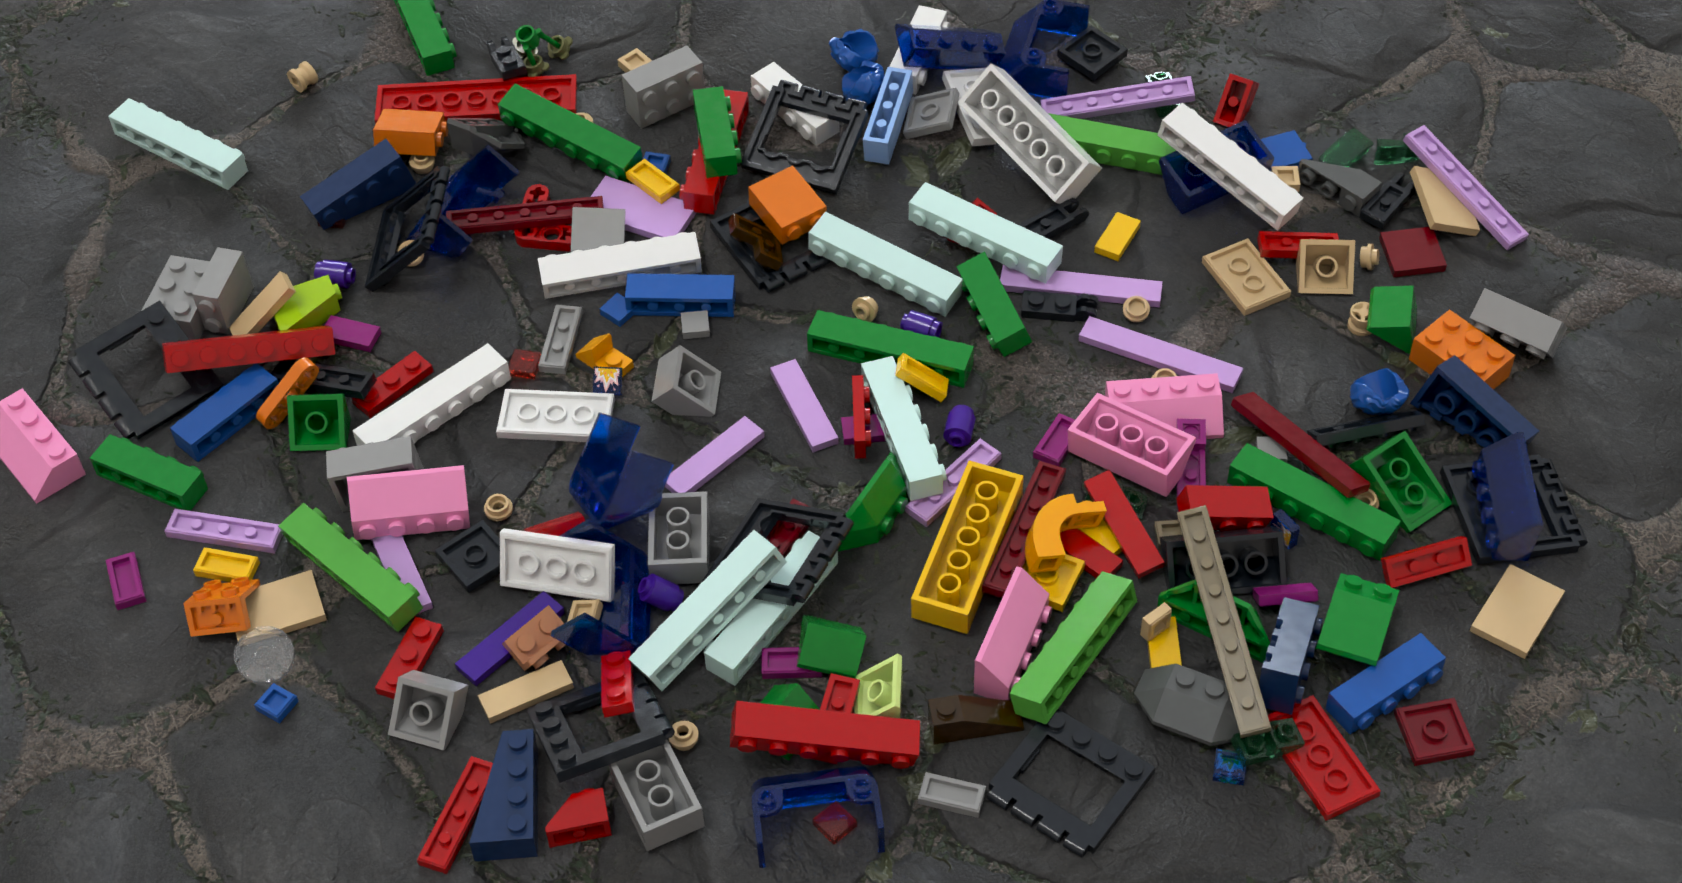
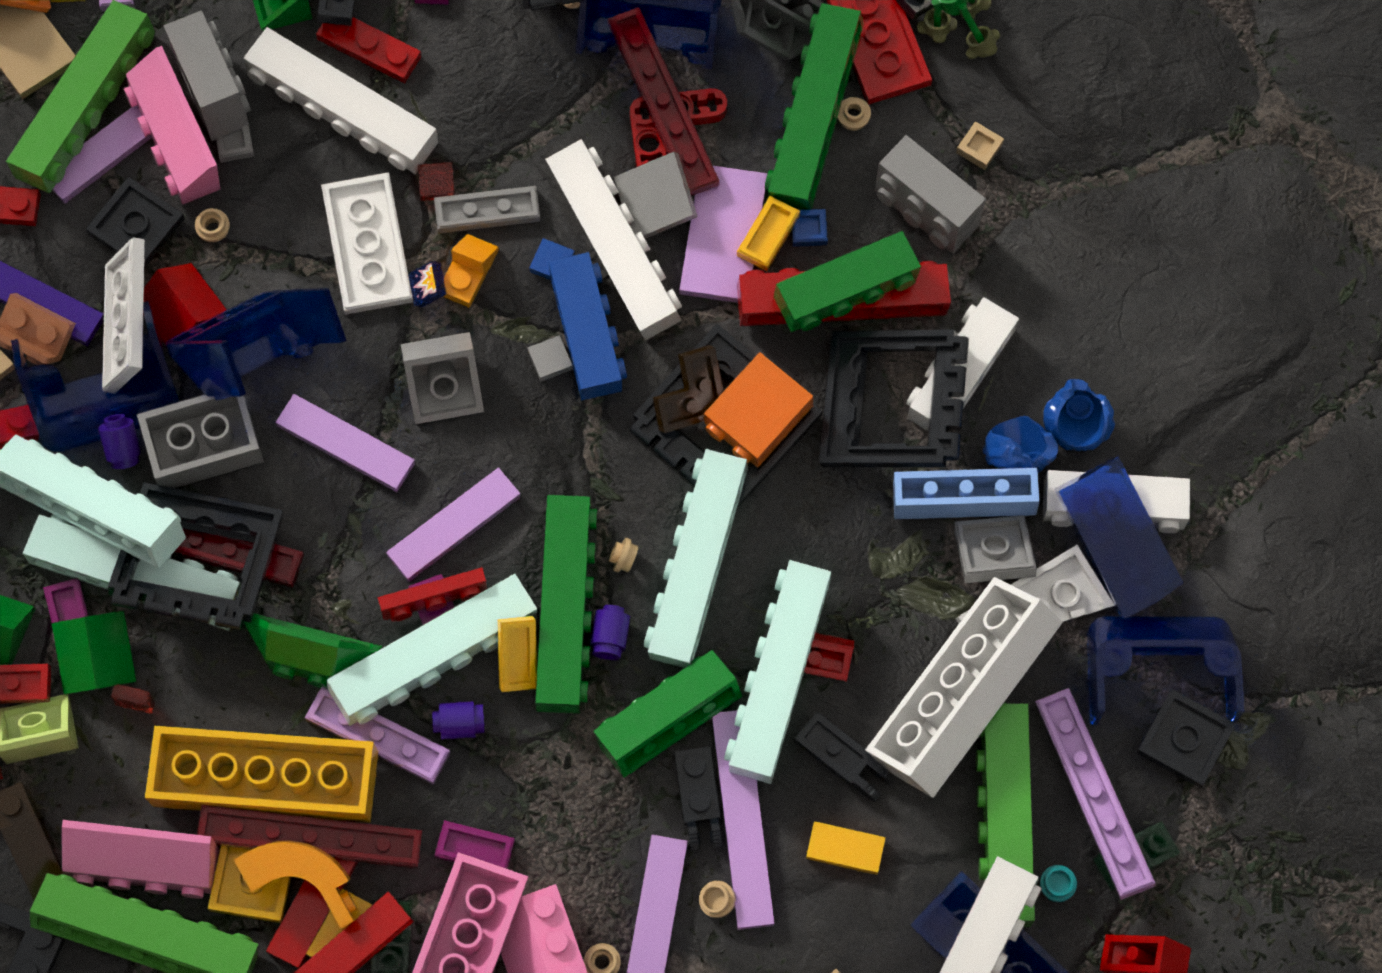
camera: 70 degrees right, 20 degrees up
tan tile [566,599,603,630] -> none
none -> clear red tile [111,684,155,714]

